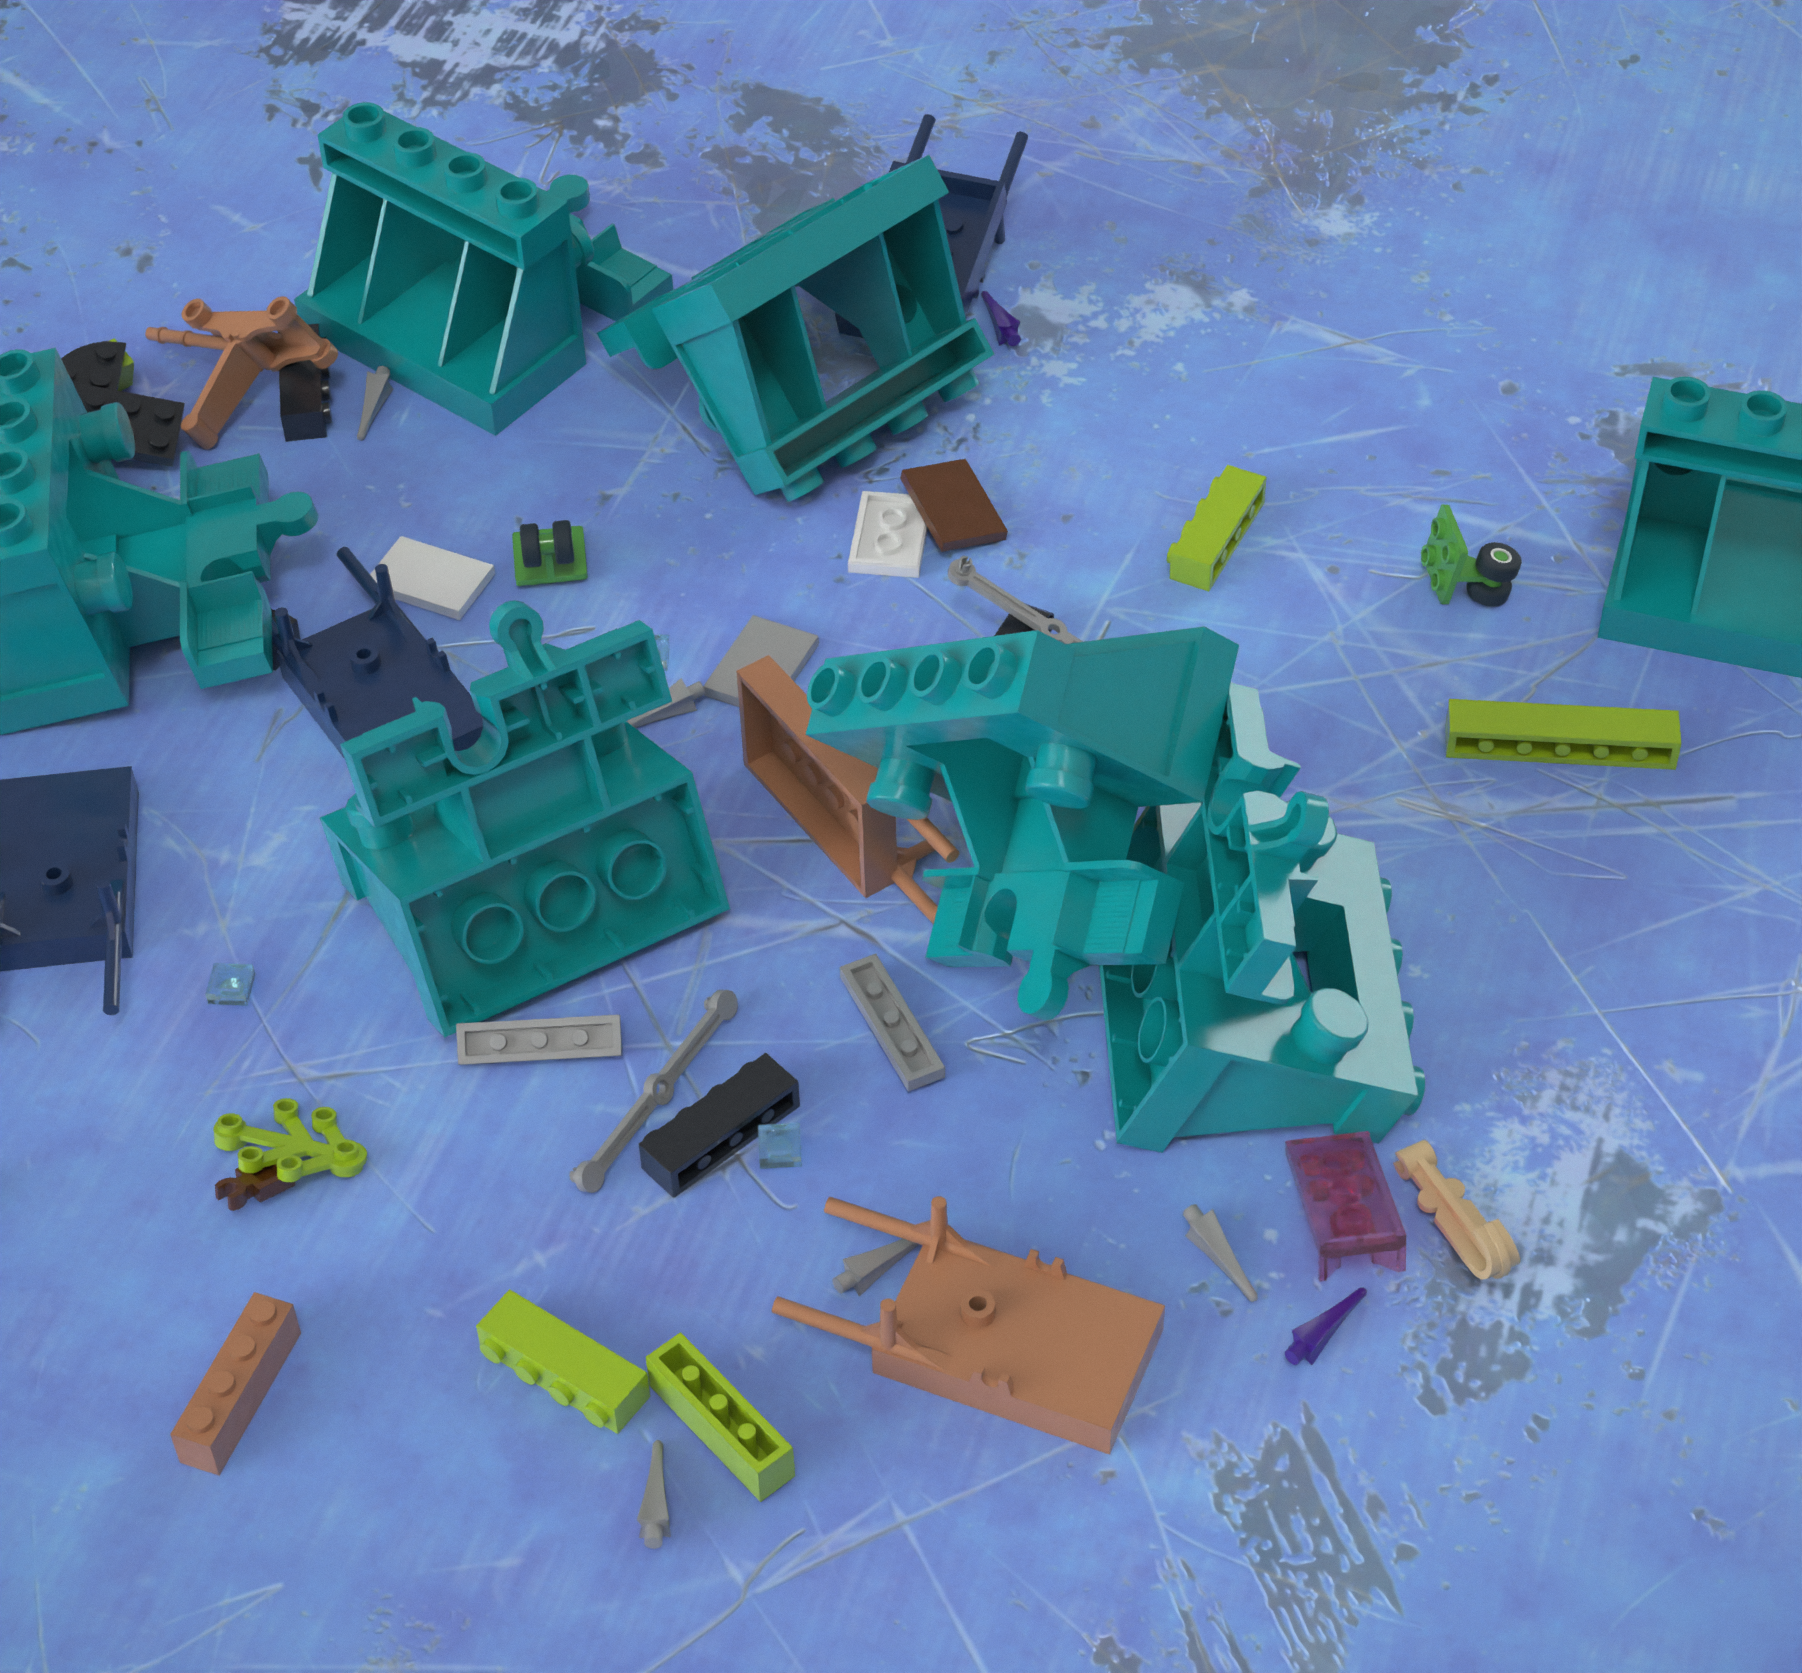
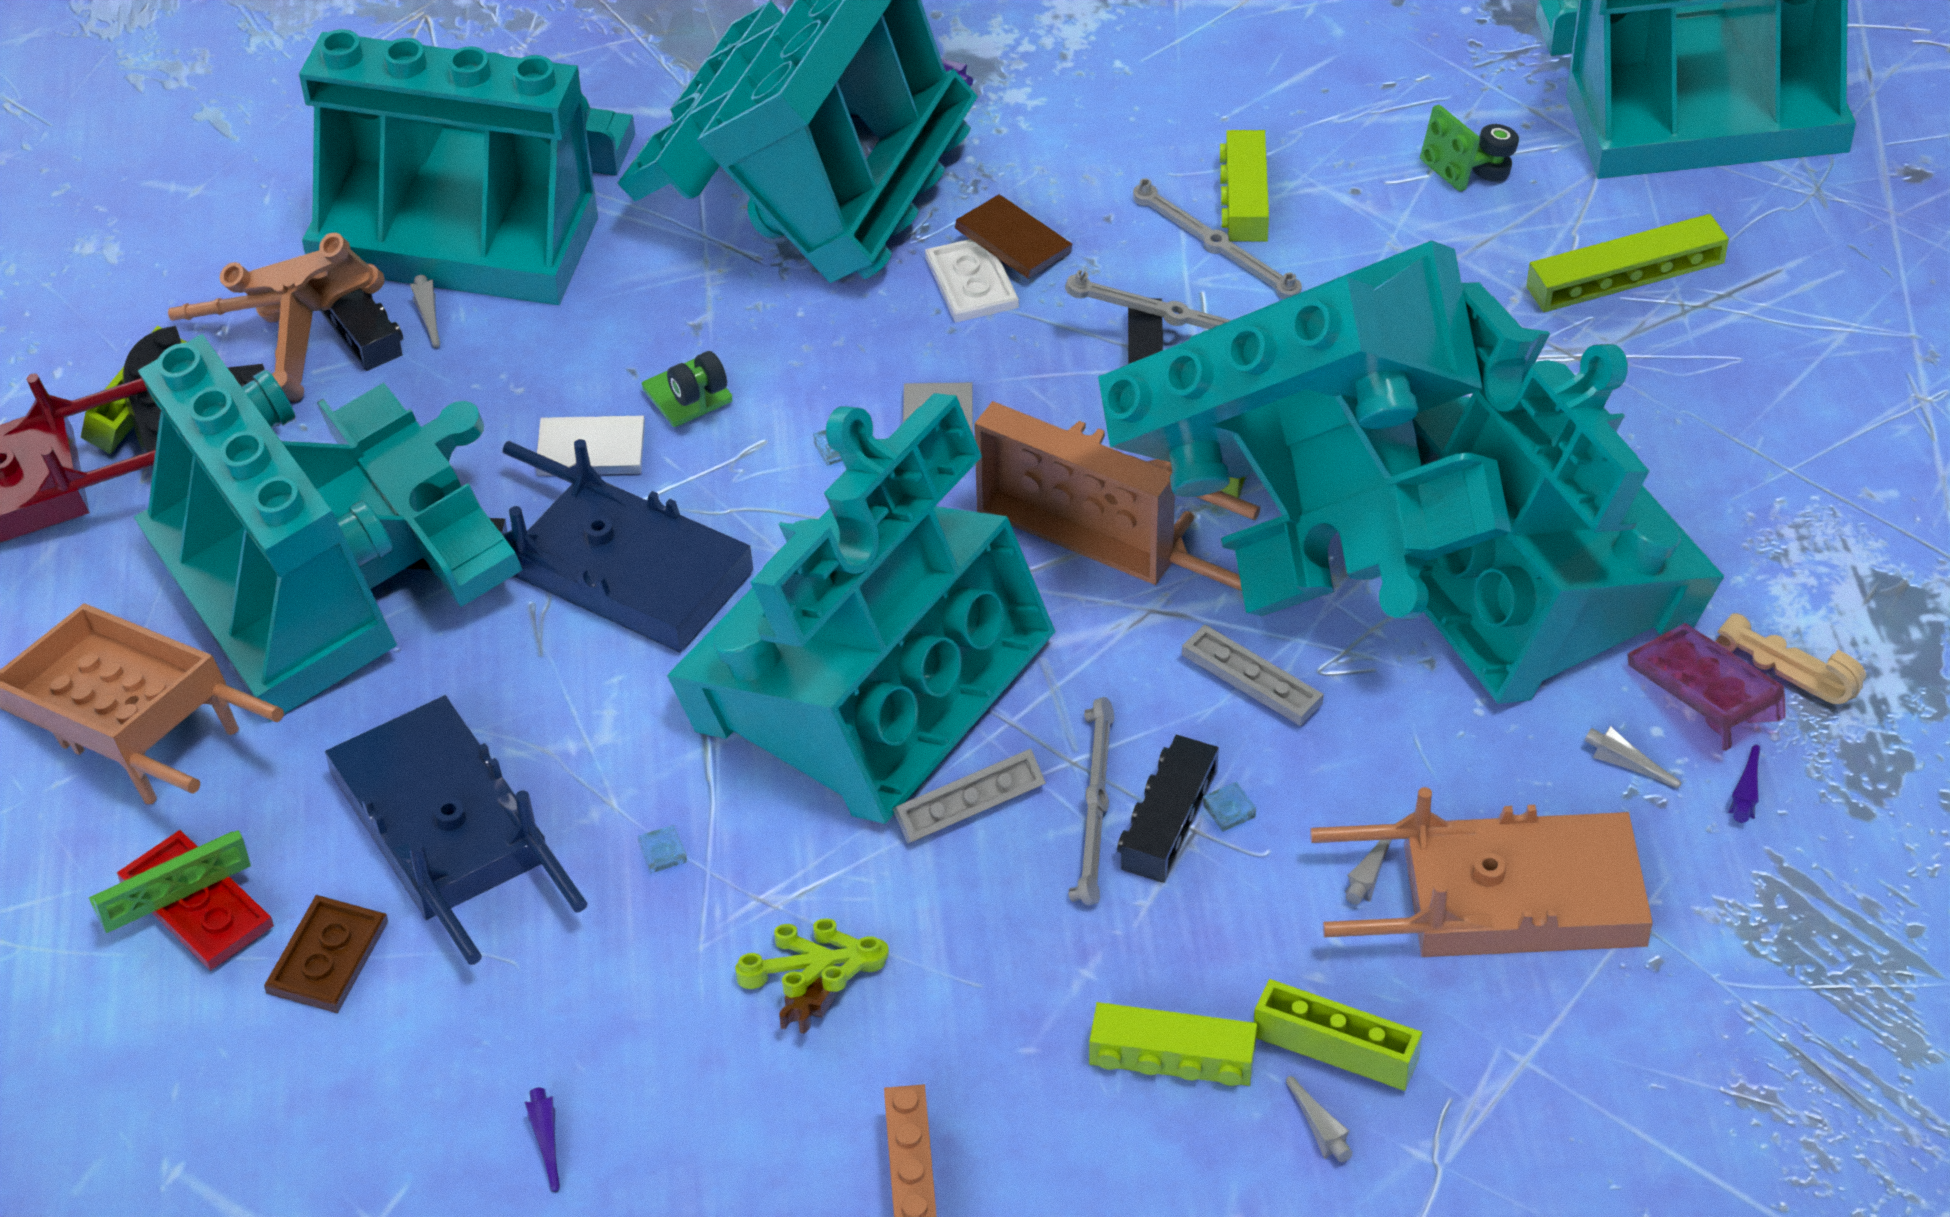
camera: 25 degrees left, 0 degrees up
none -> light grey piece [1133,178,1302,299]

